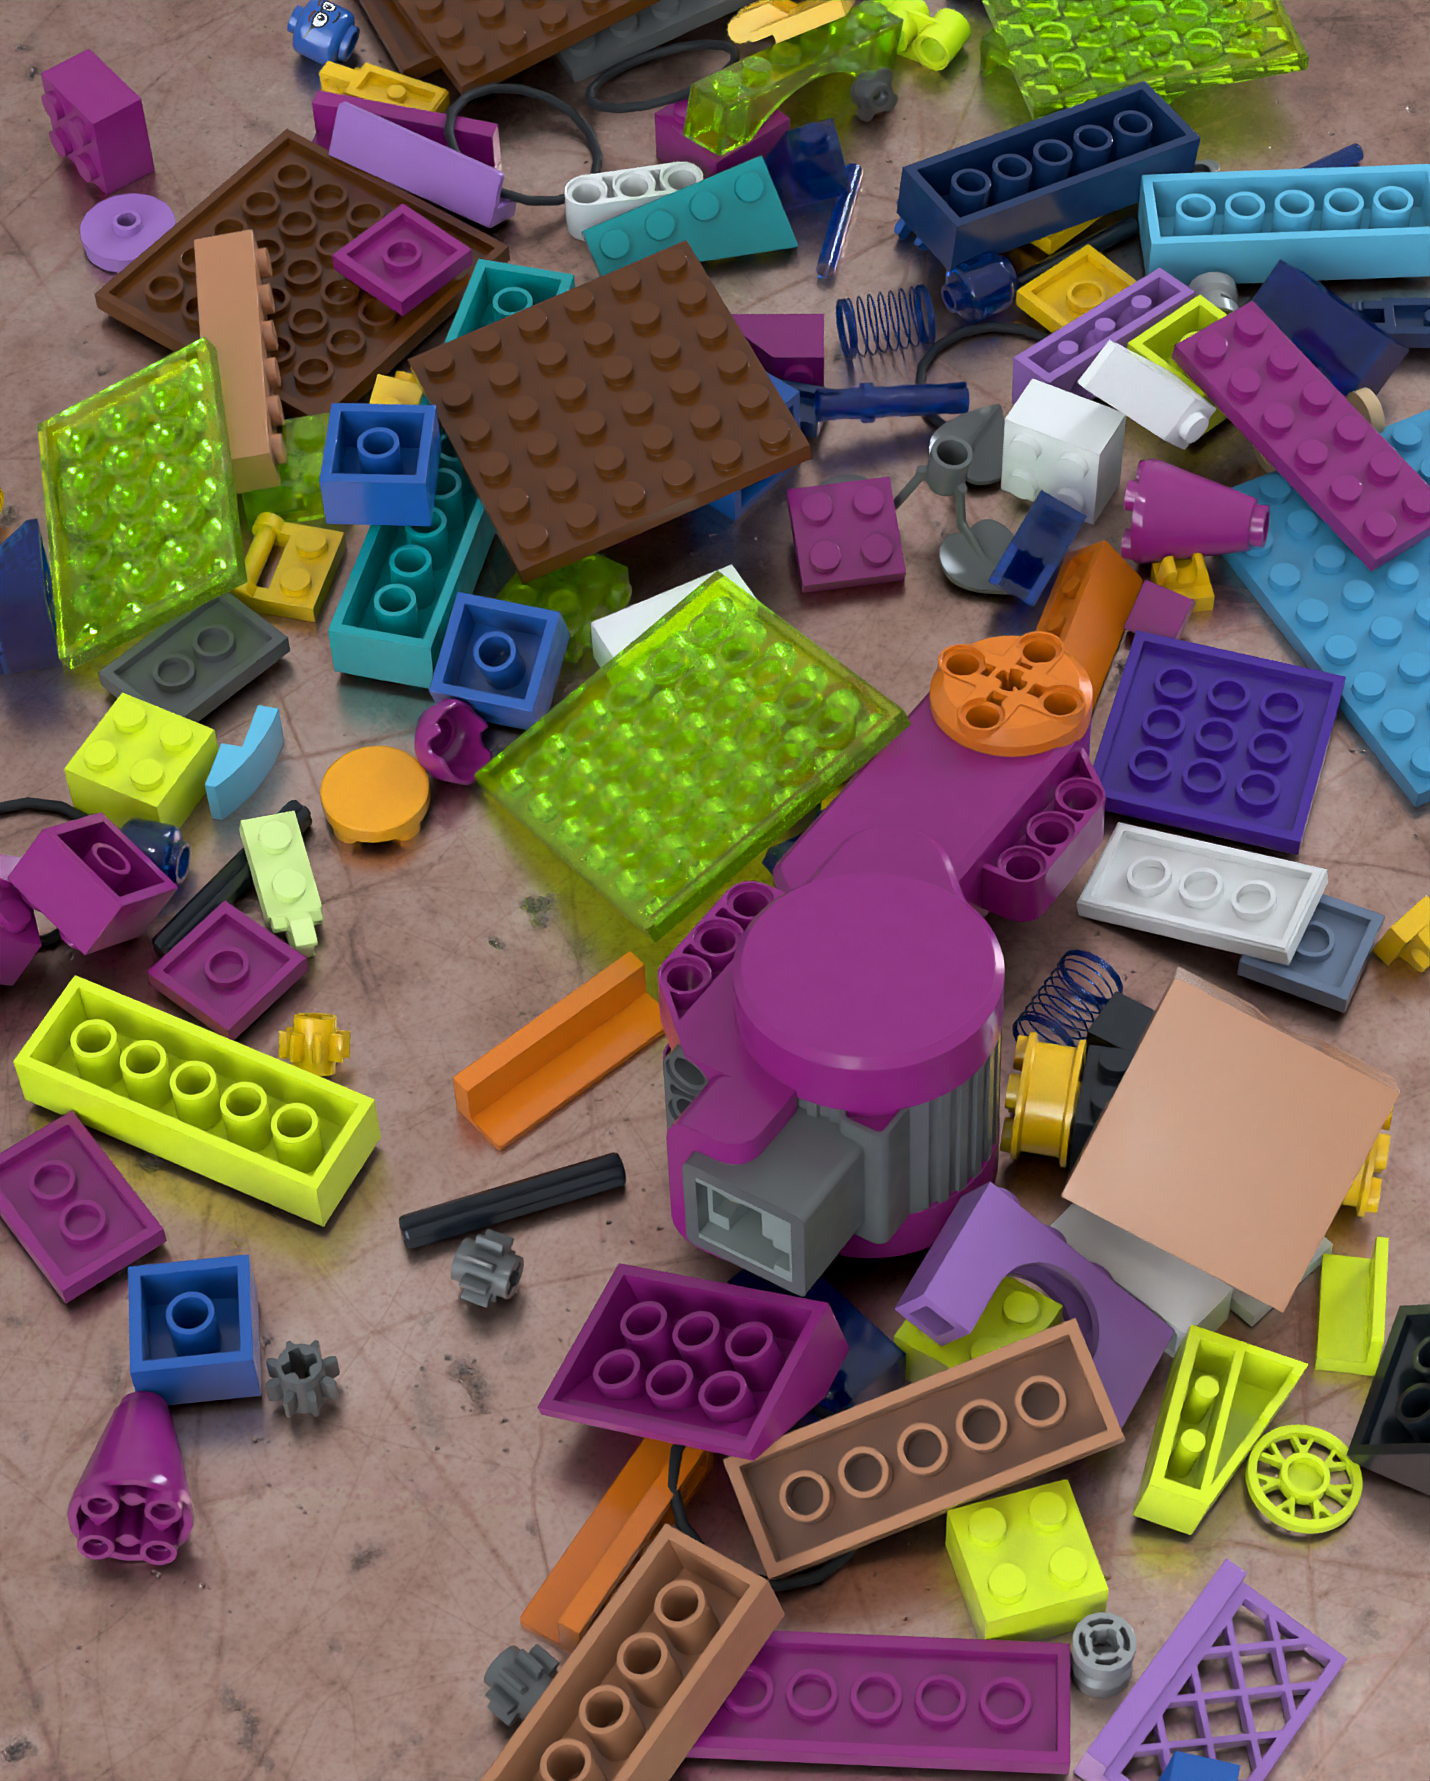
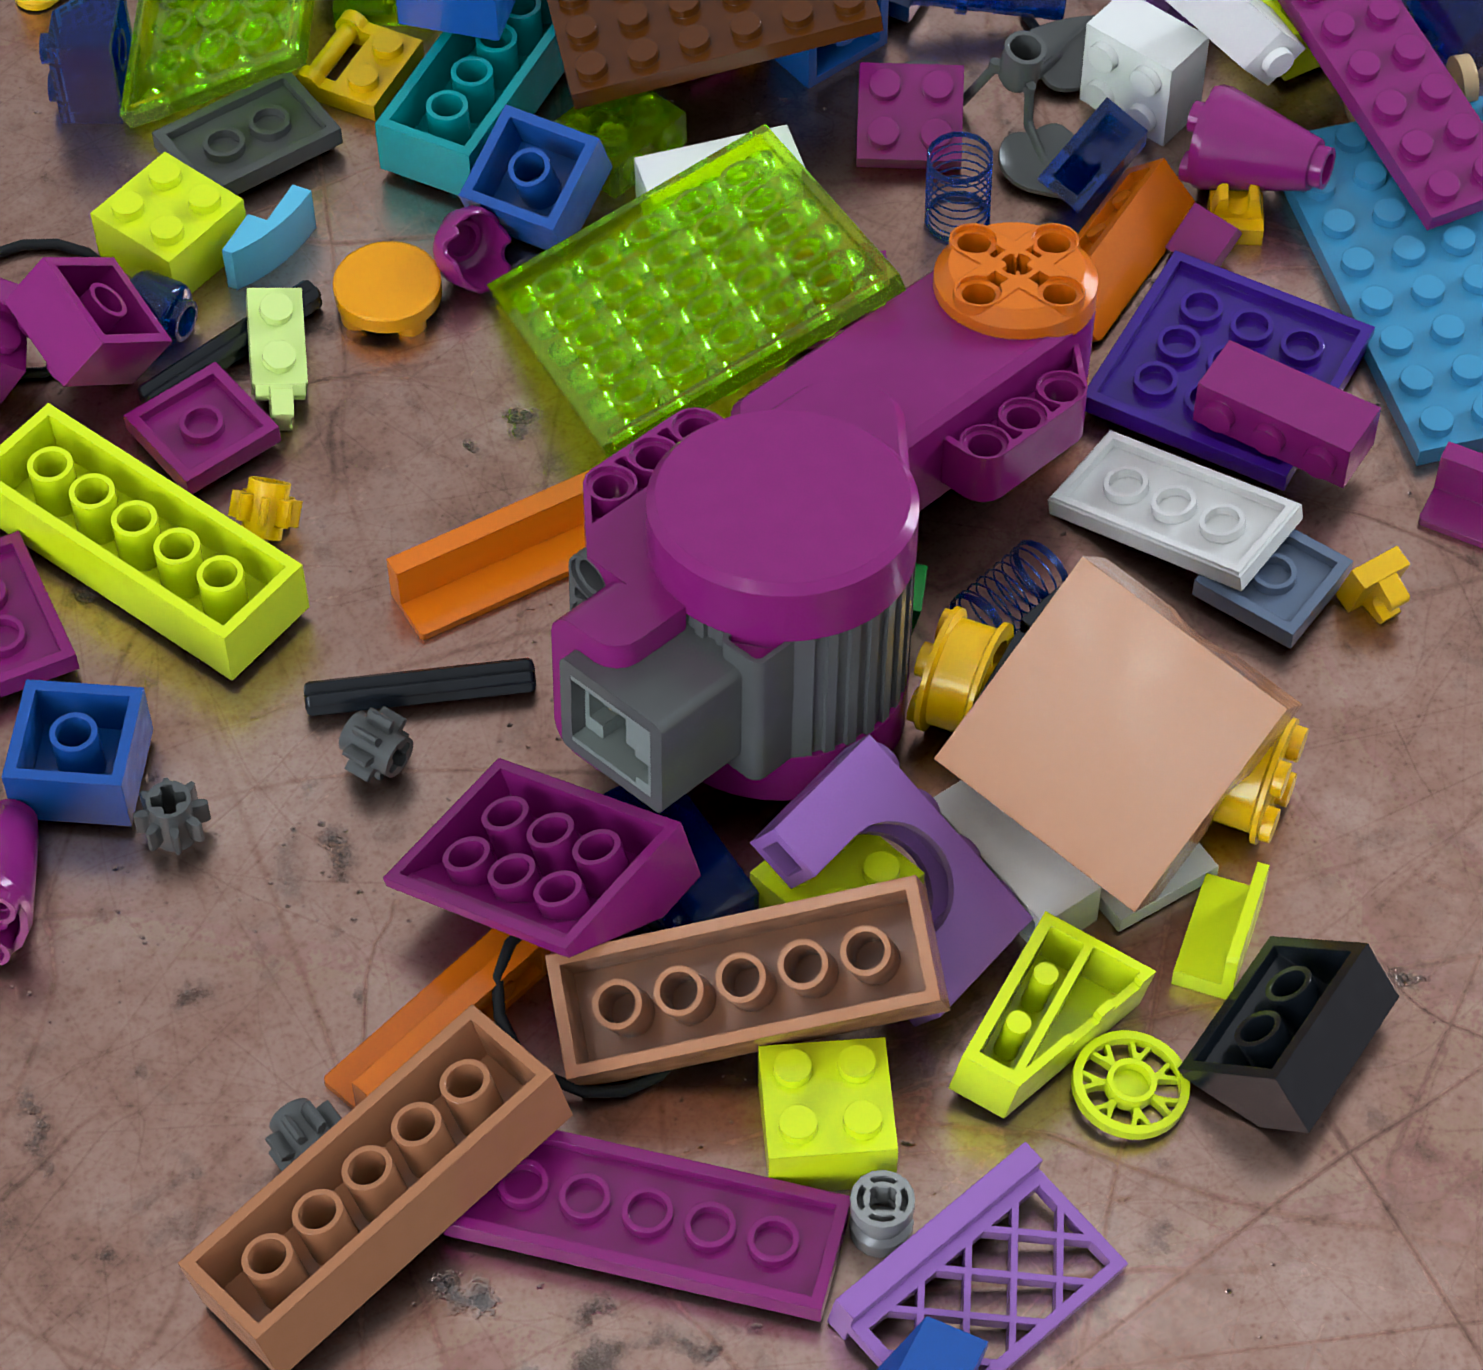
camera: 10 degrees right, 0 degrees up
none -> clear blue piece [925,131,993,242]
none -> magenta brick [1193,340,1381,489]

